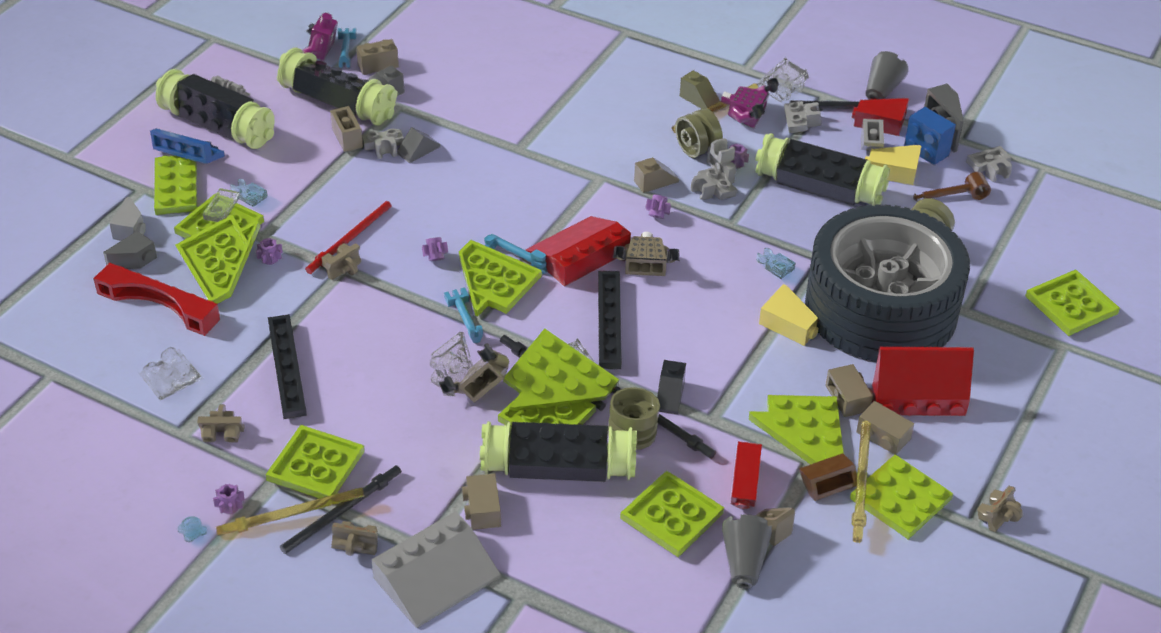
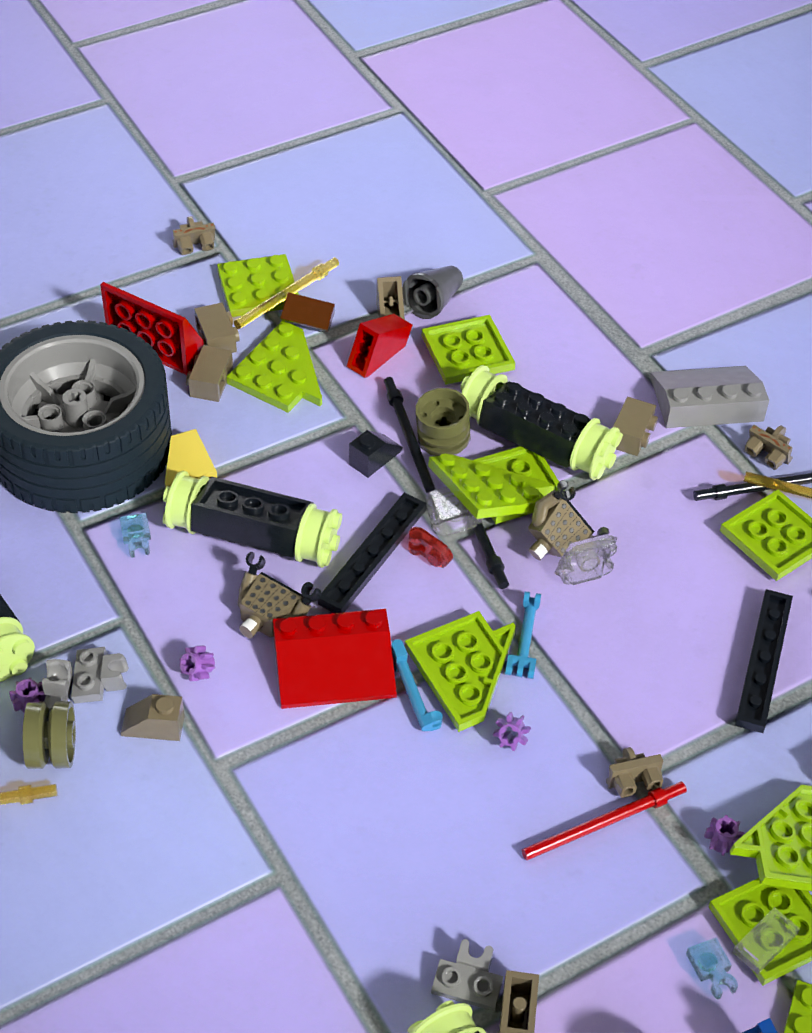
camera: 150 degrees left, 5 degrees up
dark grey slope [397,127,440,163] -> none
none -> black brick [162,471,342,568]
none -> clear red plate [408,527,453,568]

